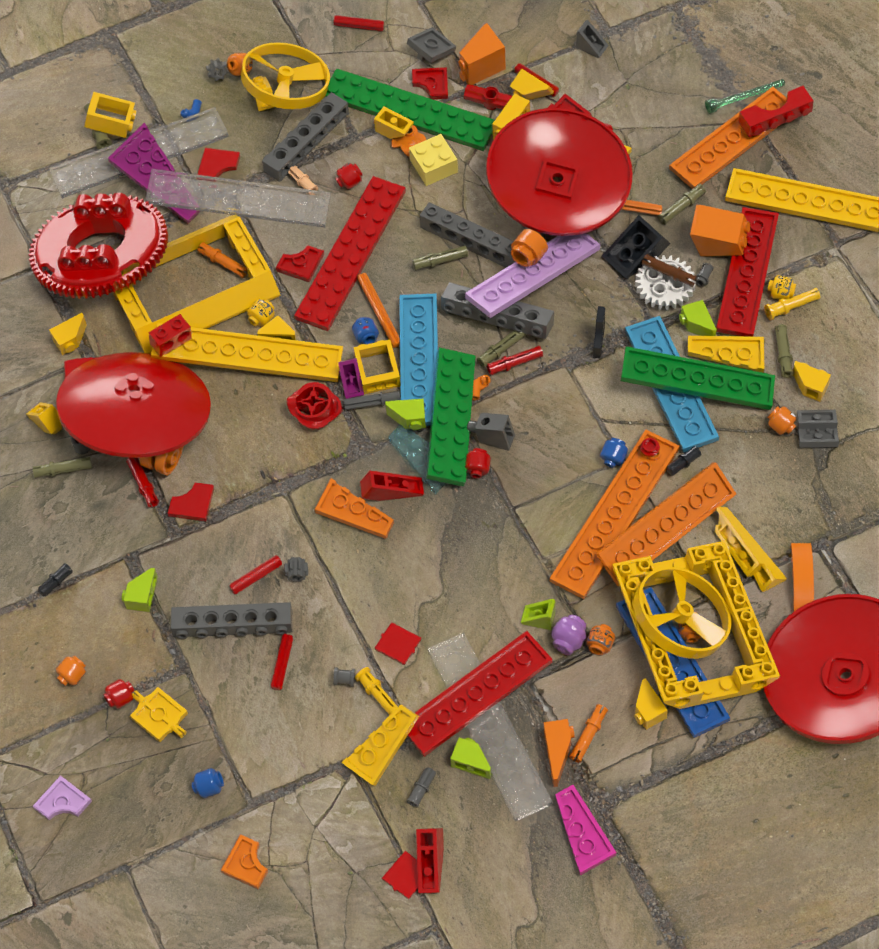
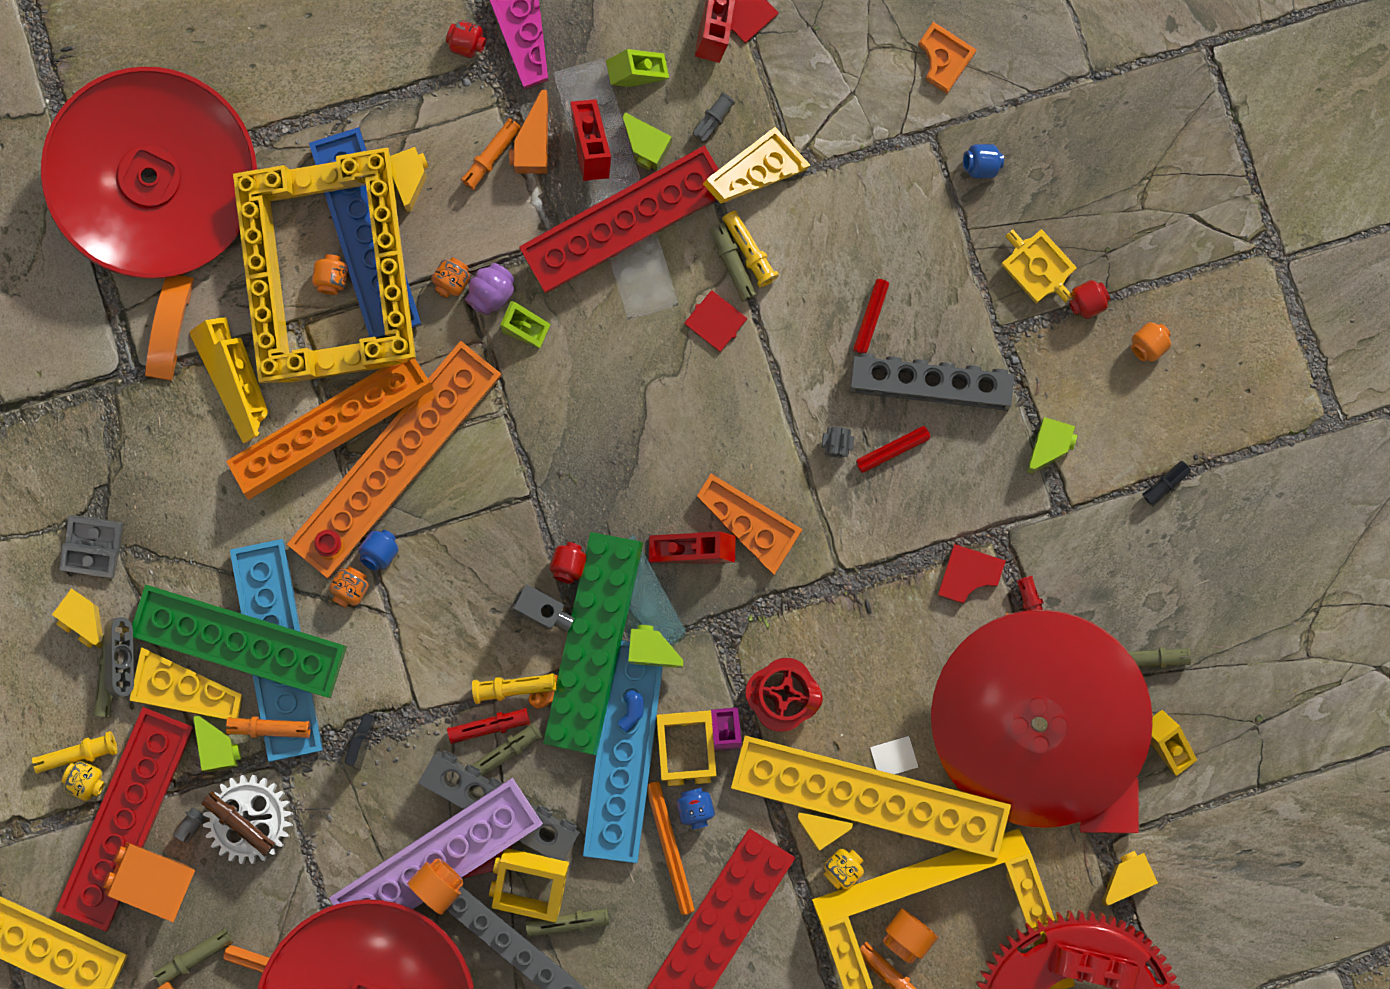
camera: 175 degrees left, 20 degrees up
lavender tile [33,775,92,820] -> none
red brick [149,314,192,357] -> none
red tile [276,245,324,282] -> none
dark grey bush [333,667,356,687] -> none
dark grey axle [344,390,401,410] -> none
black slope [602,215,671,279] -> none
yellow piece [633,567,731,659] -> none
black axle [667,446,701,475] -> none
orange head [767,406,796,435] -> none
none -> dark grey beam [104,617,134,697]
none -> orange pin [226,716,311,739]
none -> orange head [329,566,369,608]
none -> red head [445,20,486,58]
none -> yellow pin [472,673,556,704]
none -> yellow window [489,848,569,923]
none -> red slope [570,99,611,181]
none -> lime slope [606,49,669,87]
none -> blue arm [617,690,644,732]
none -> olive pin [709,223,757,302]
none -> white sticker [870,736,918,774]
none -> orange piece [883,908,939,963]

